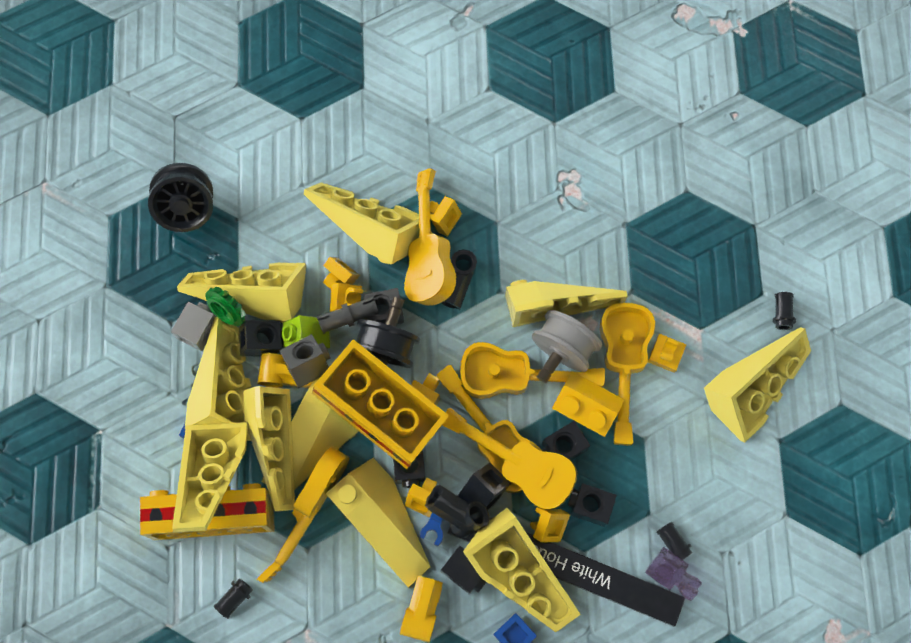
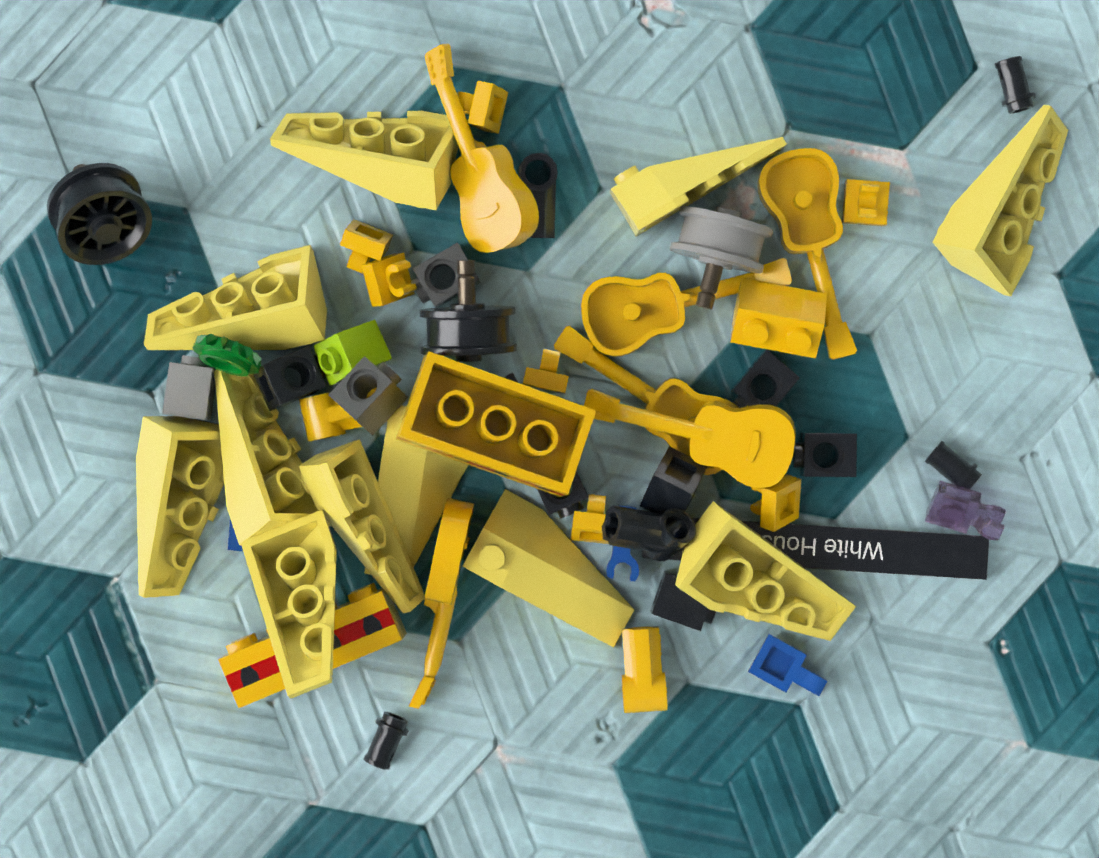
camera: 15 degrees left, 15 degrees up
dark grey pin [317,296,379,334] -> none
none -> light yellow wedge [136,416,224,598]

